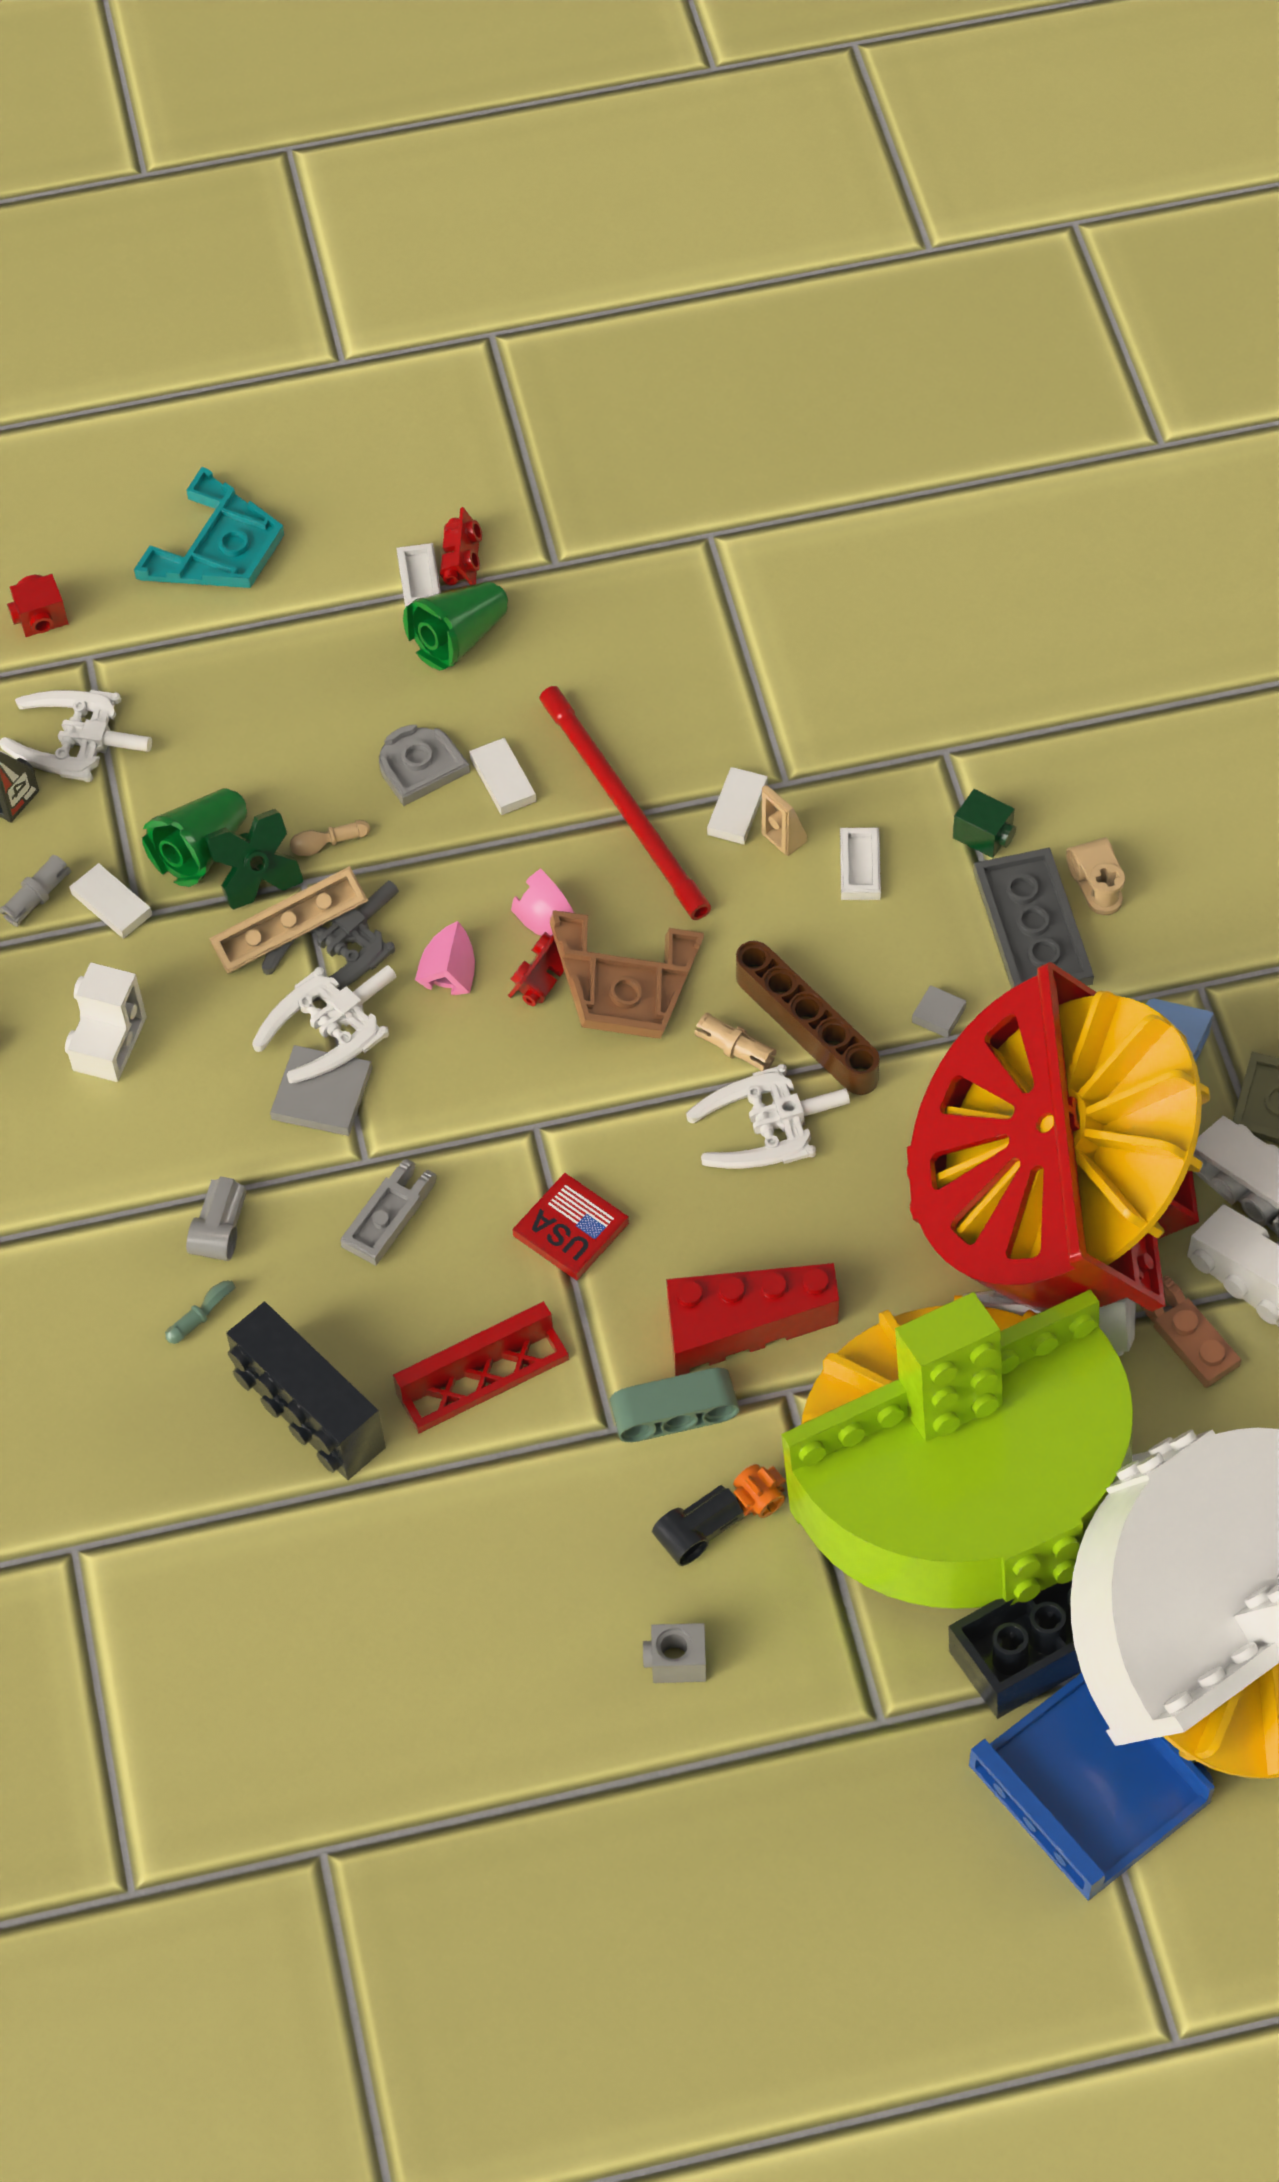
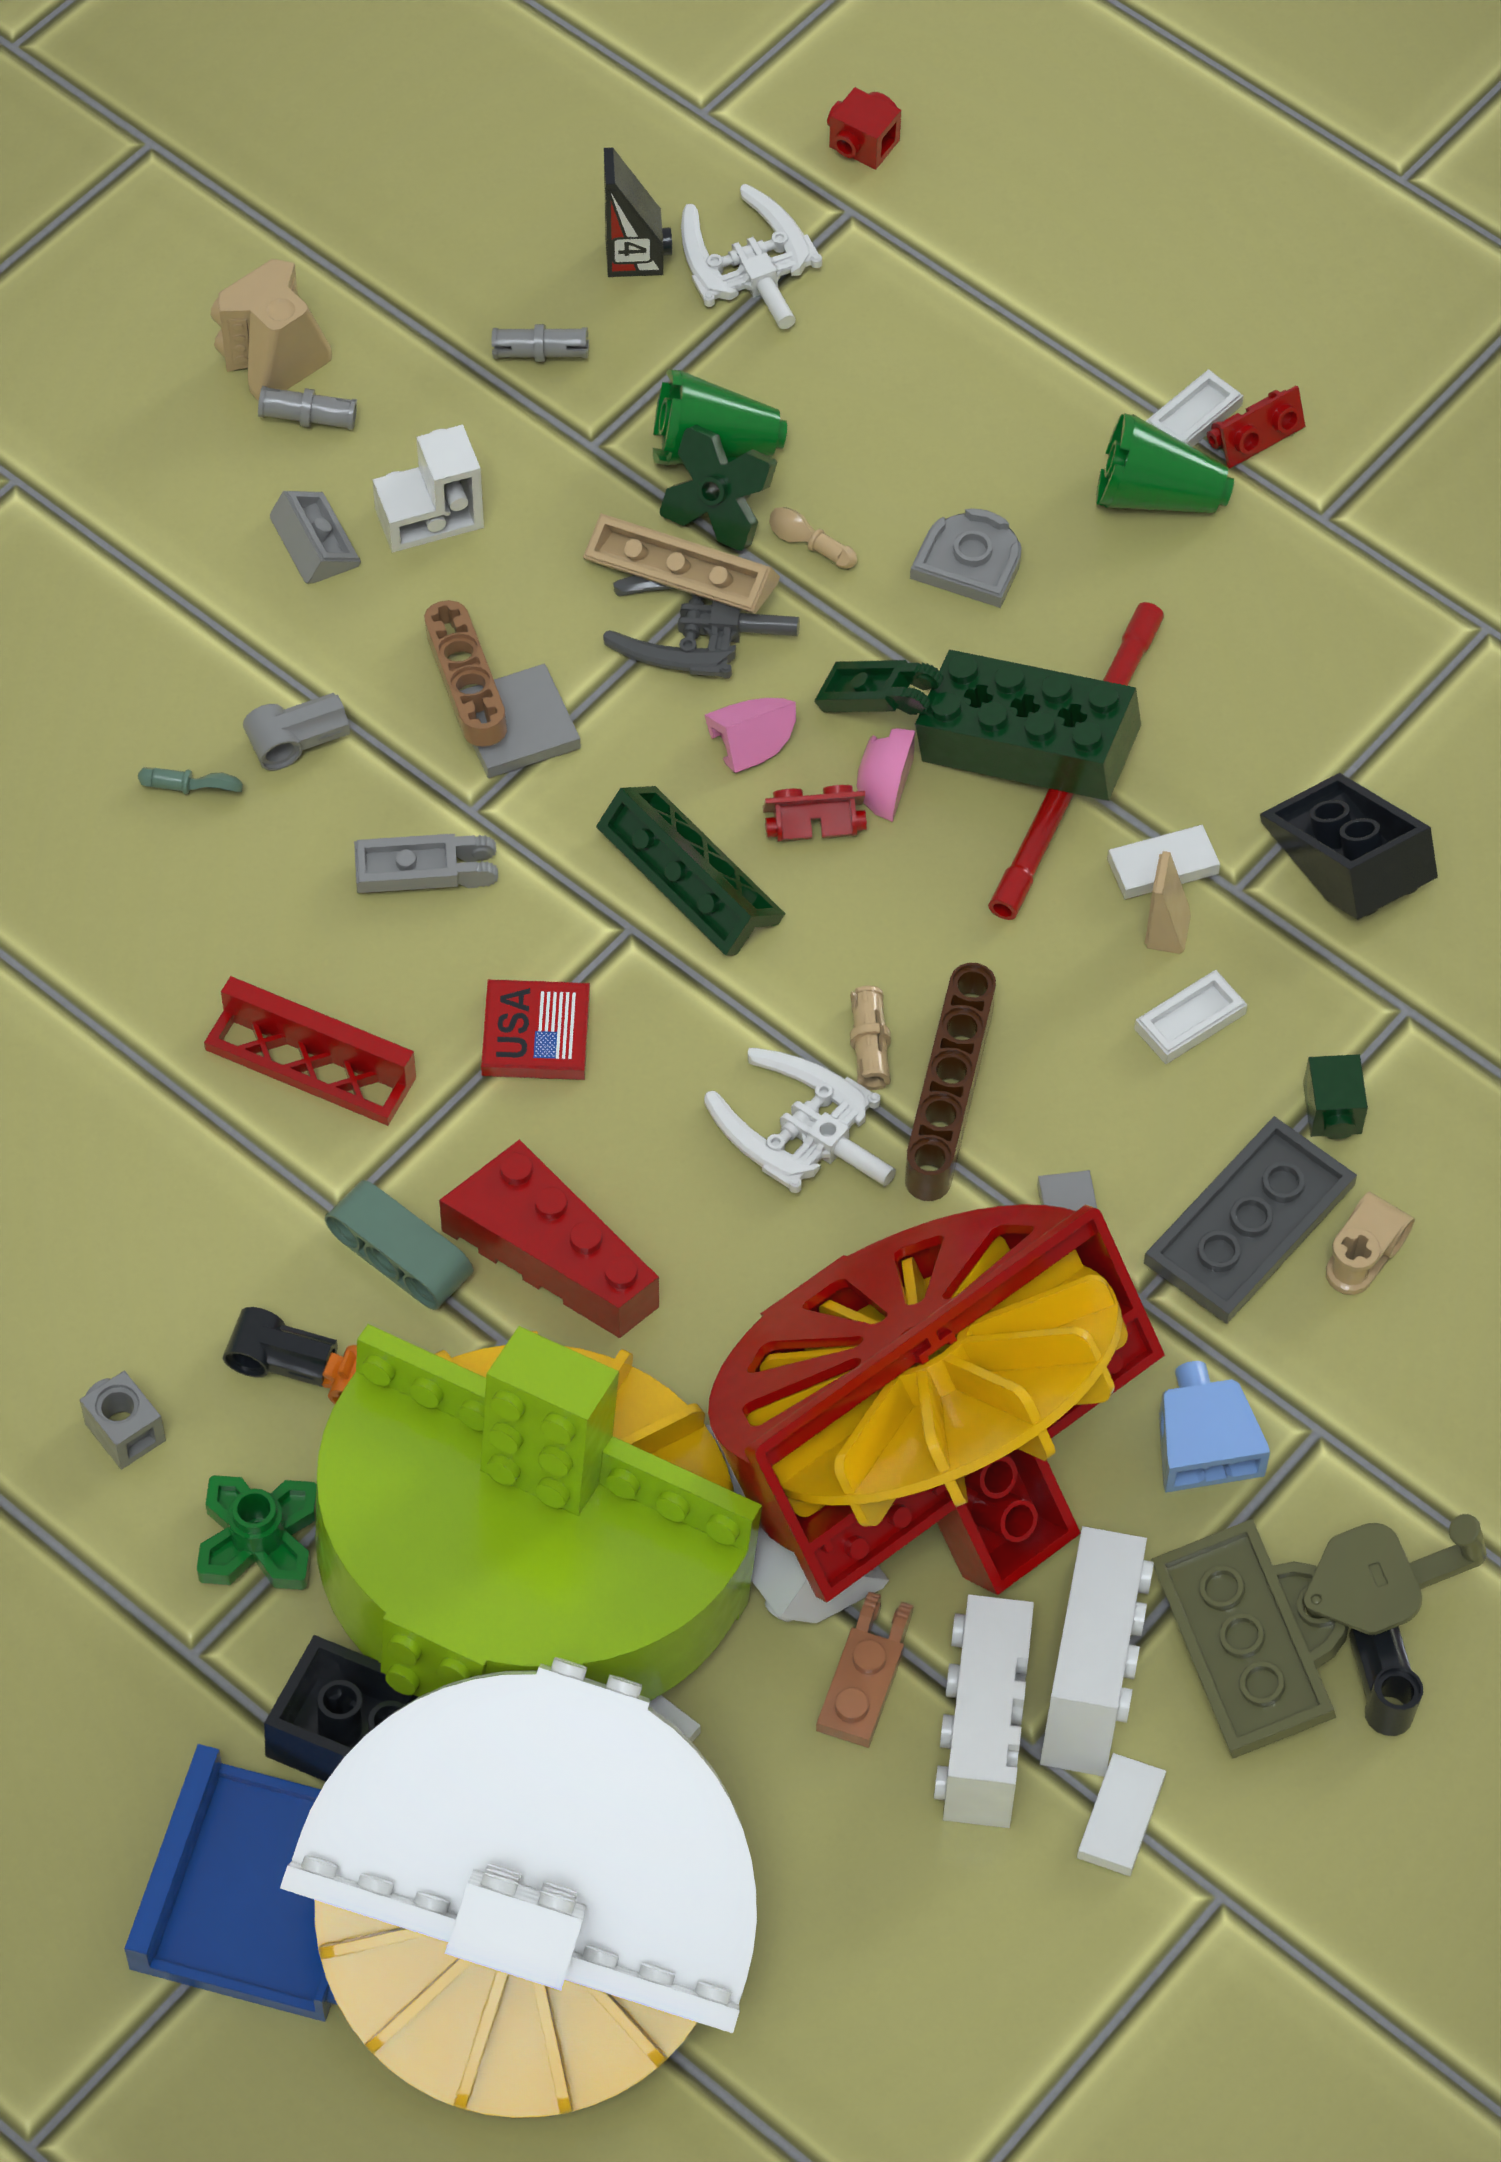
camera: 50 degrees right, 0 degrees up
white tile [69,863,152,939] -> none
teal wing [134,467,285,588] -> none
black brick [226,1301,386,1480] -> none
white bar [252,965,397,1083] -> none
white tile [470,738,536,815] -> none
medium nougat wing [549,910,704,1039] -> none
none -> green plant [197,1475,317,1590]
none -> light grey slope [270,491,361,584]
none -> medium nougat beam [424,600,507,747]
none -> dark green fence [596,786,786,956]
none -> dark green hinge [814,660,944,715]
none -> dark green brick [915,649,1141,801]
none -> black slope [1260,773,1438,920]

